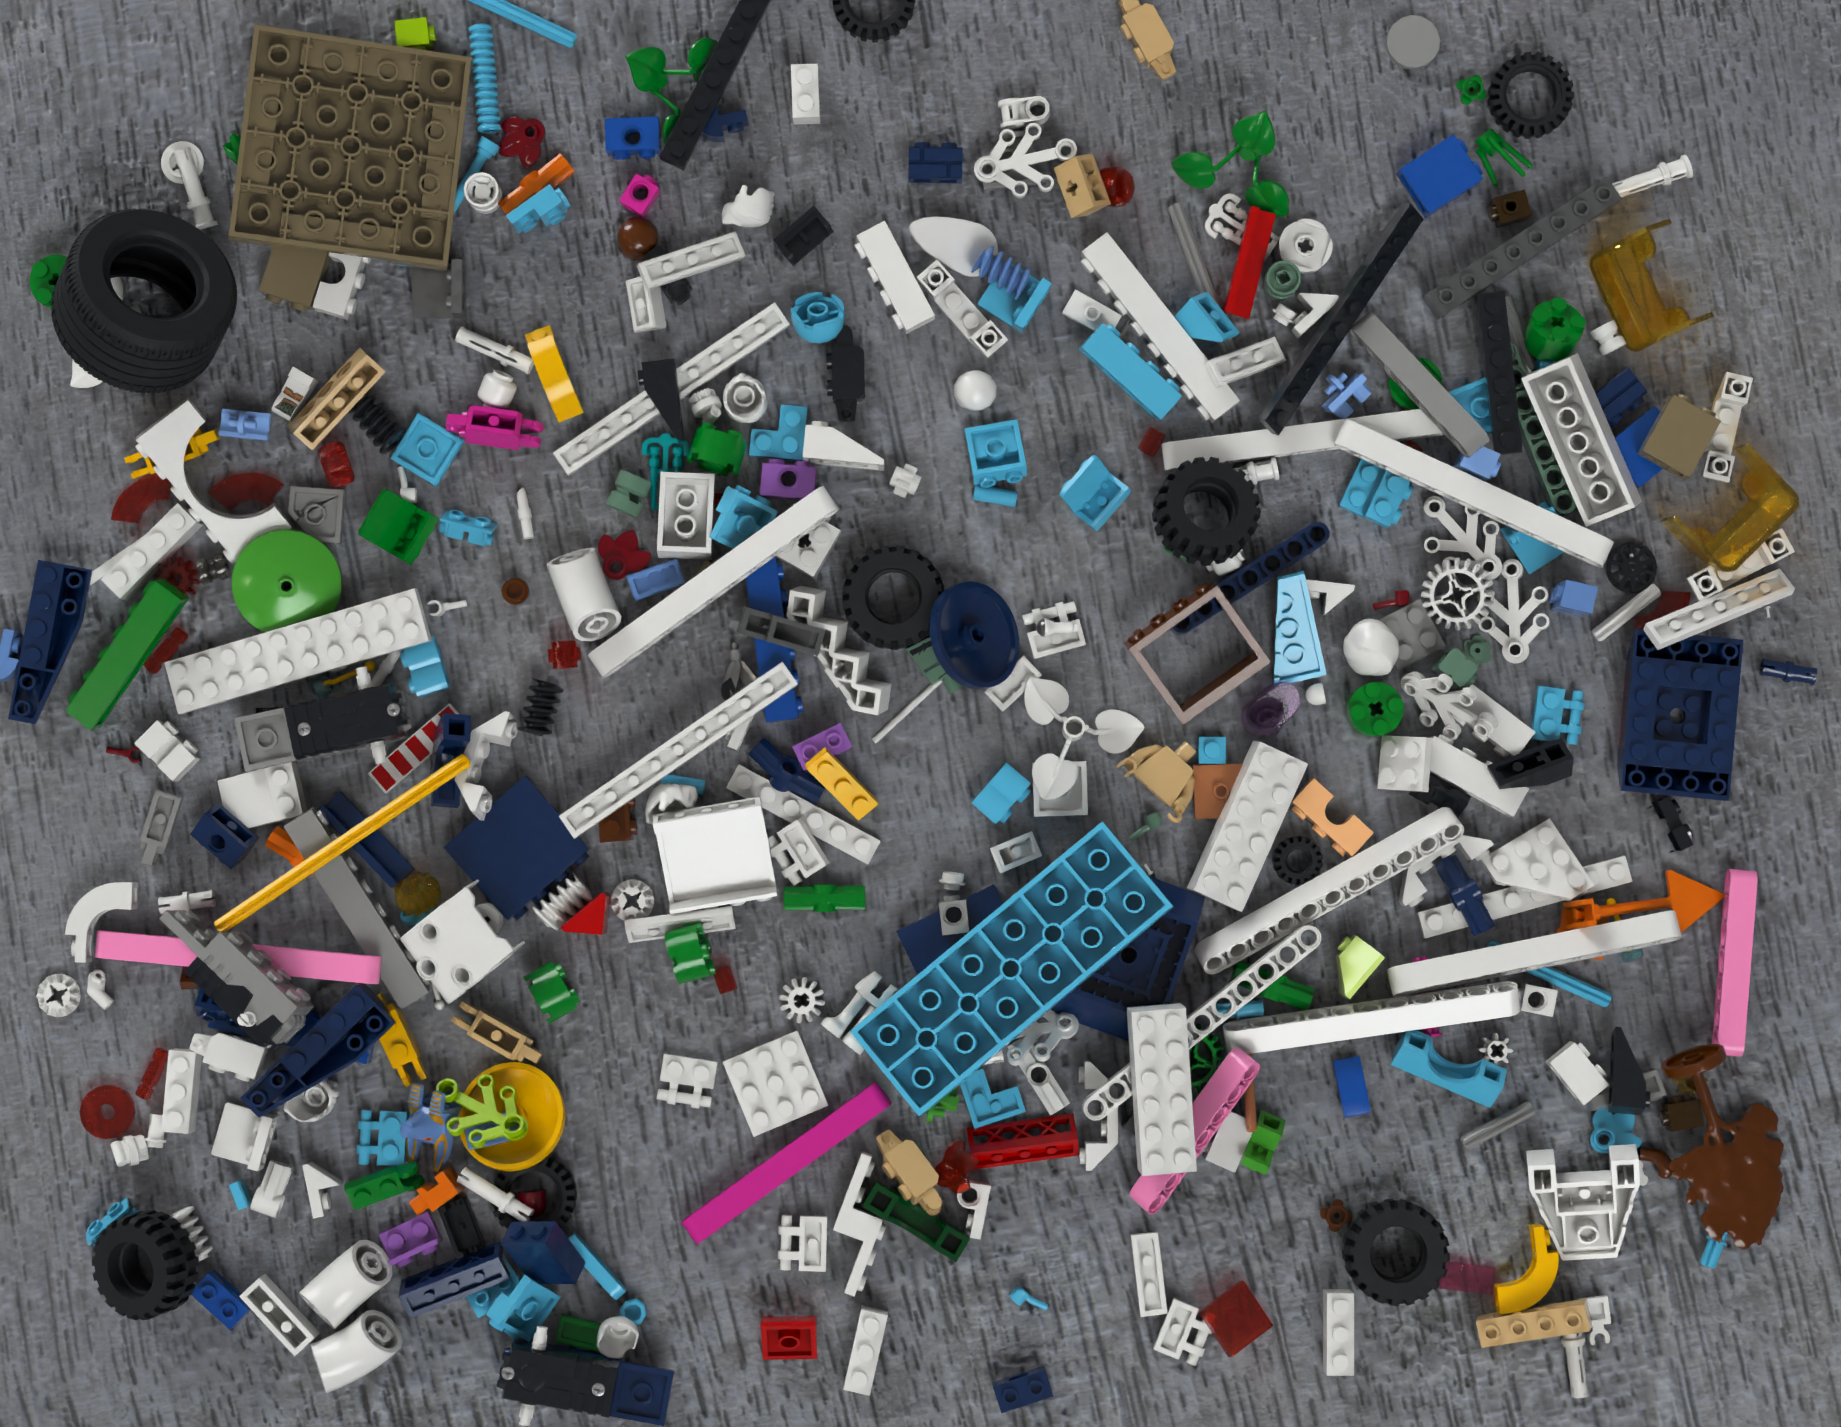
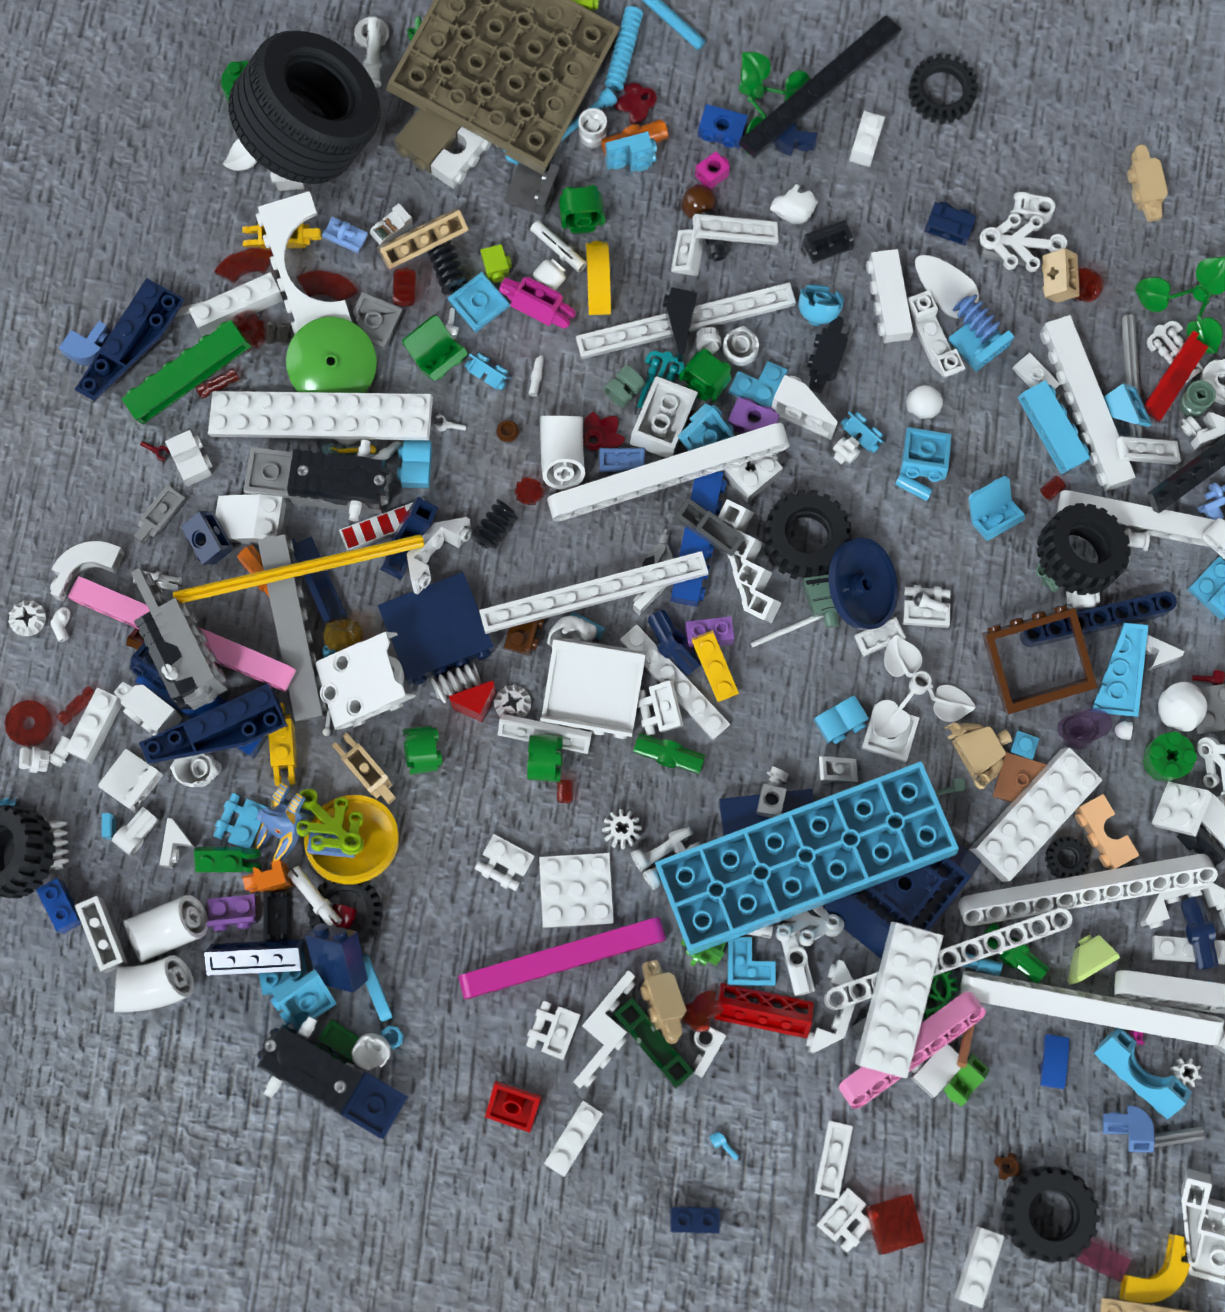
camera: 20 degrees right, 10 degrees down
none -> lime brick [480,244,512,282]
none -> green brick [559,185,605,234]
none -> medium azure hinge [840,411,886,453]
none -> medium blue brick [1103,1106,1154,1152]

